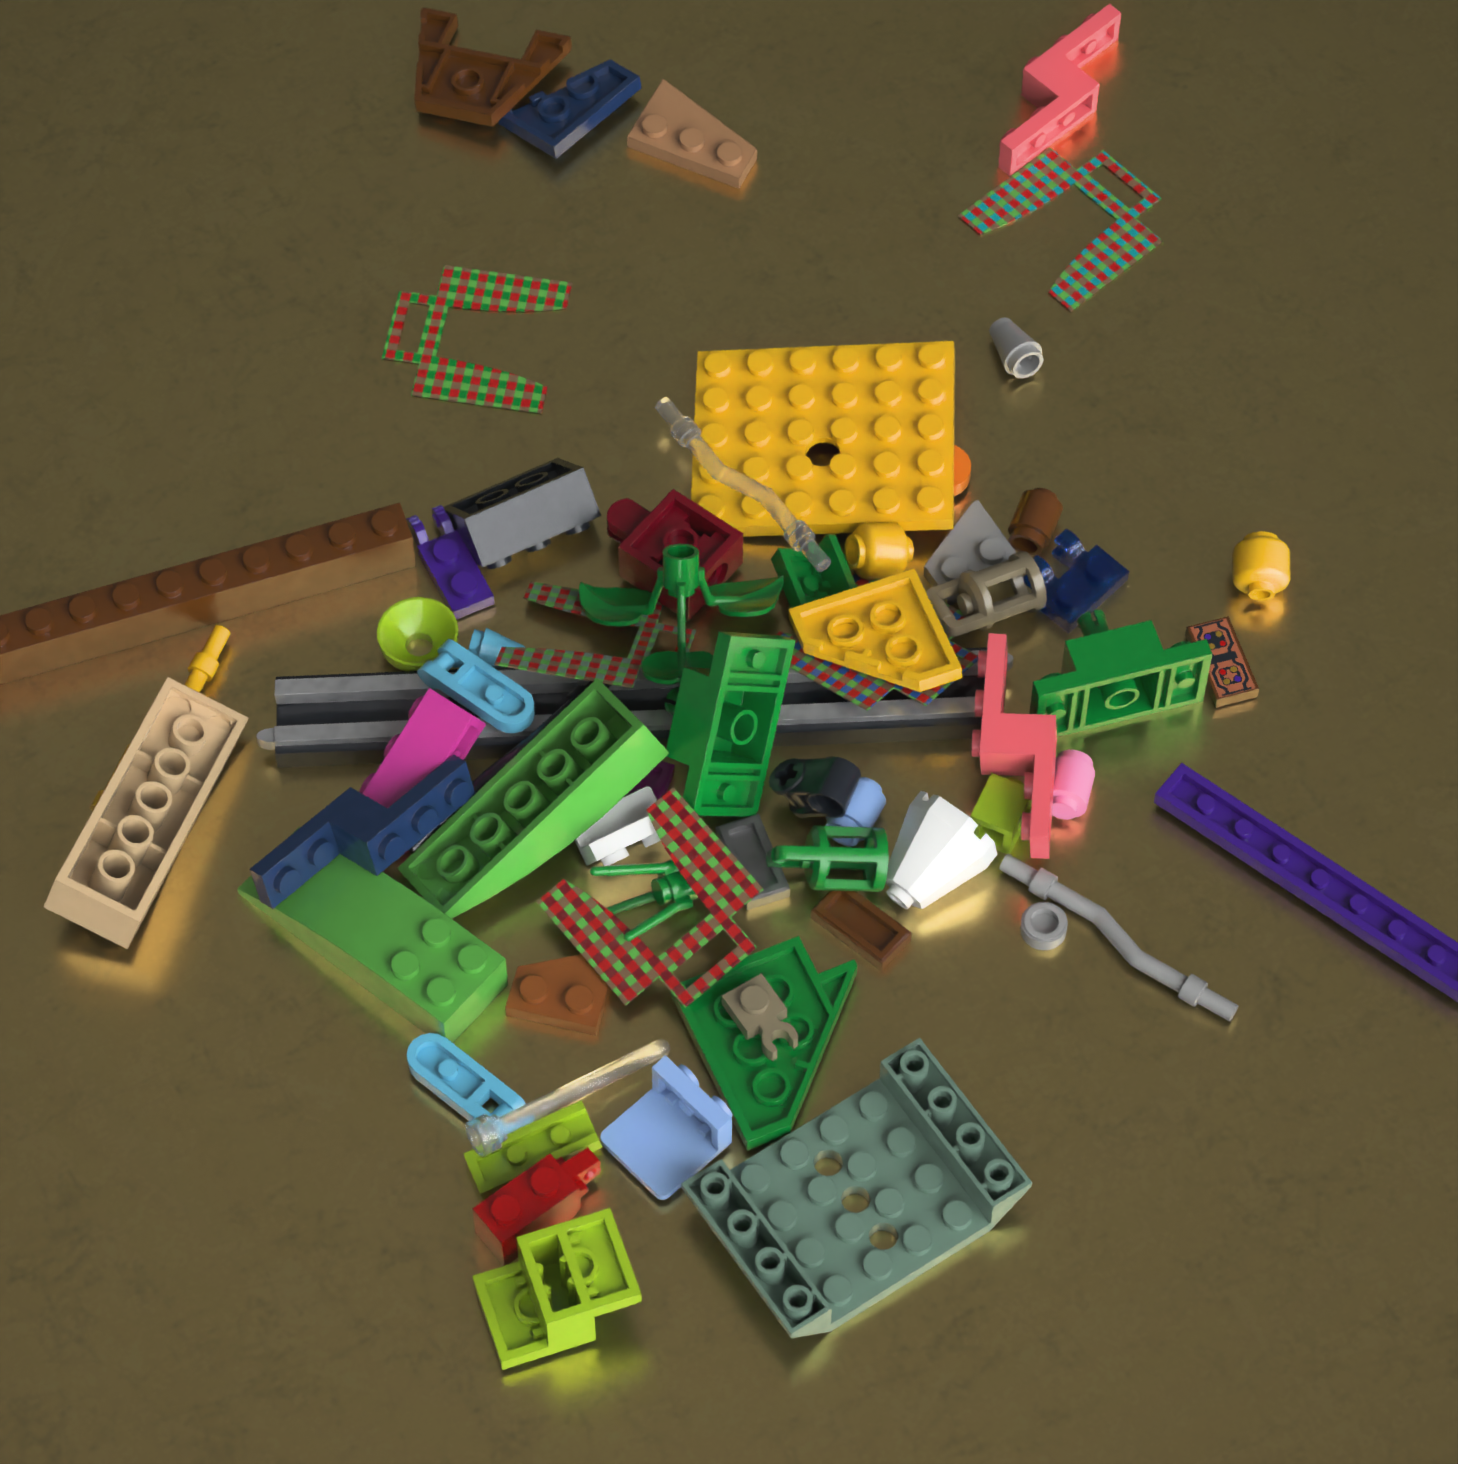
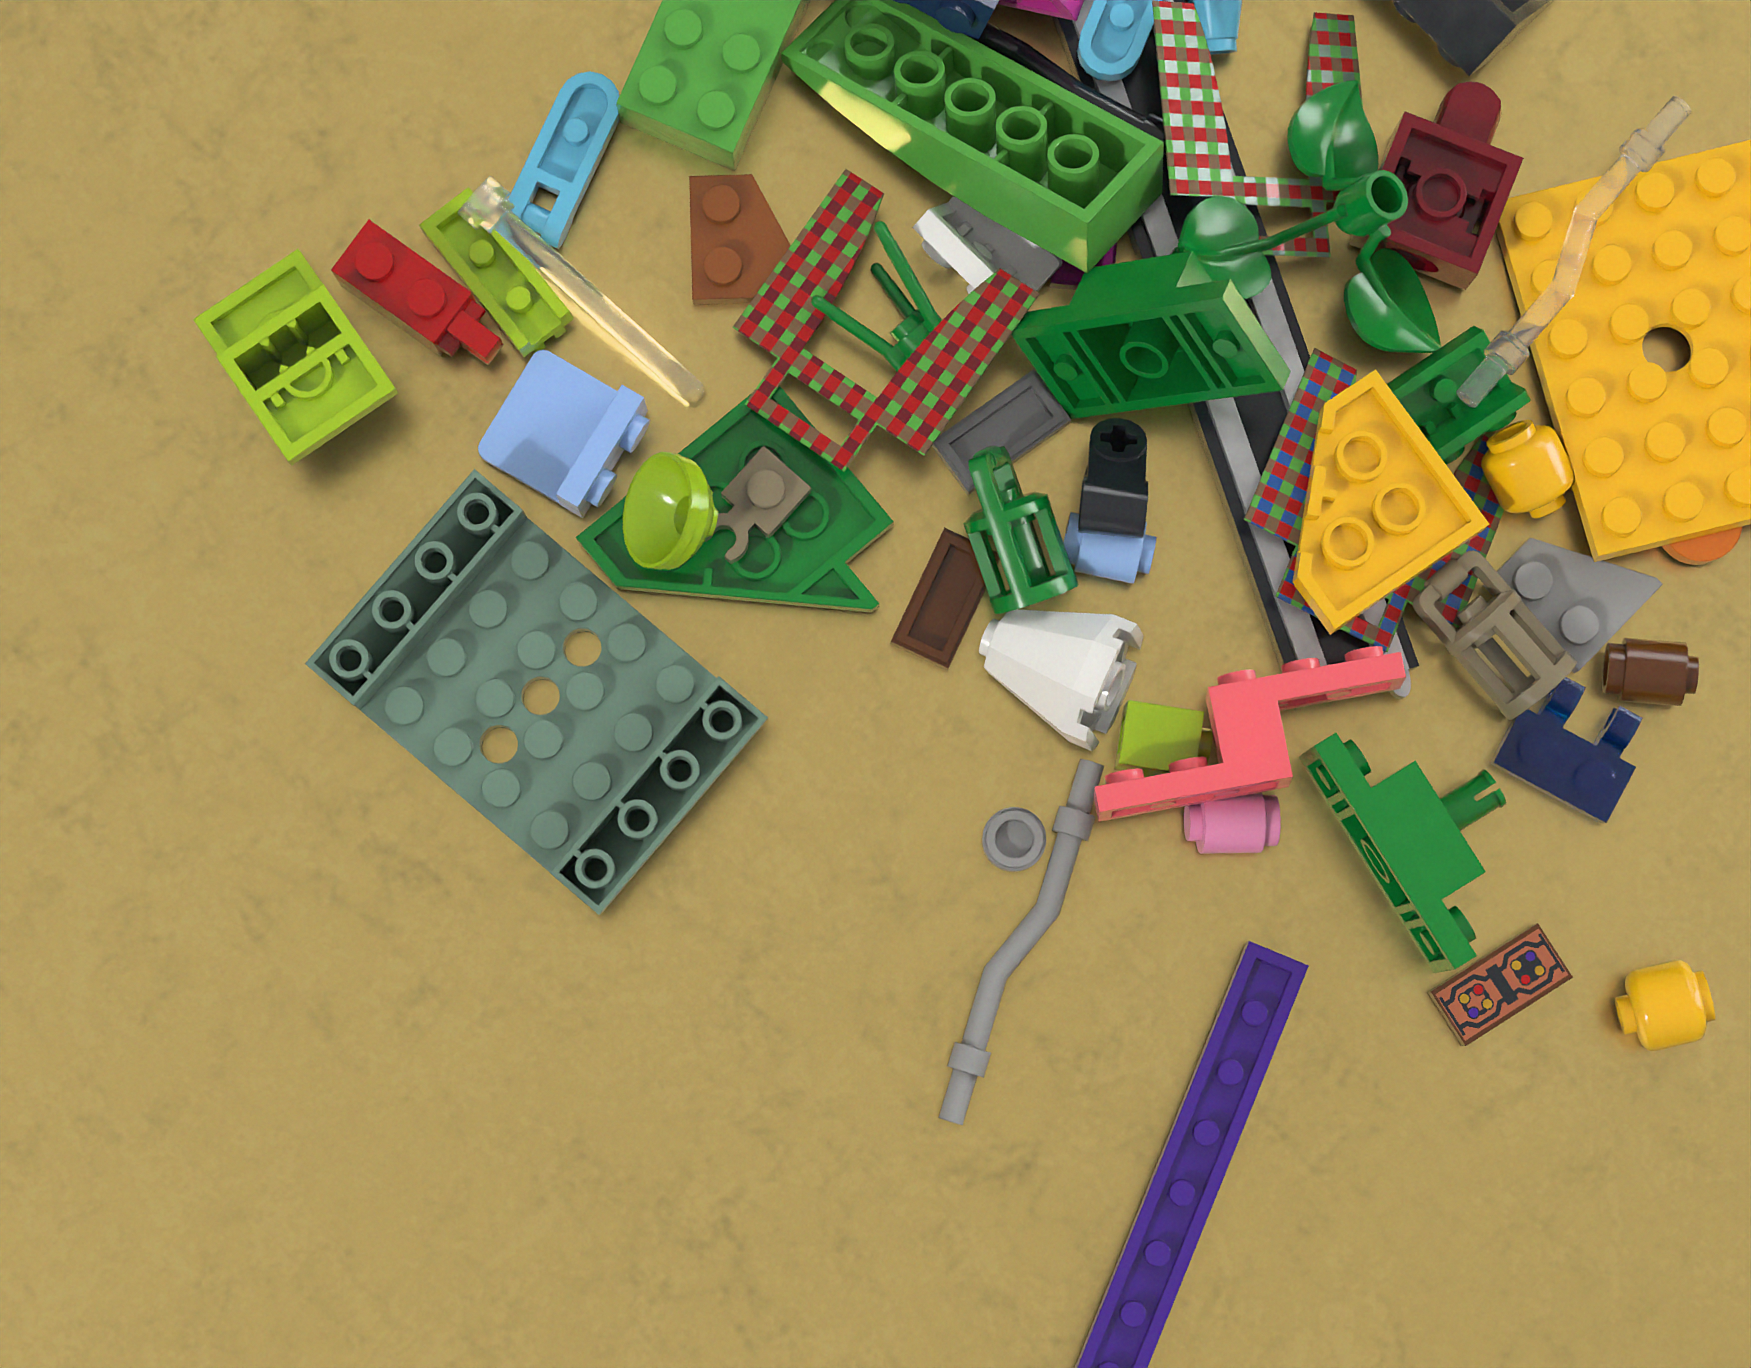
camera: 70 degrees right, 25 degrees up
none -> lime piece [623,452,718,570]

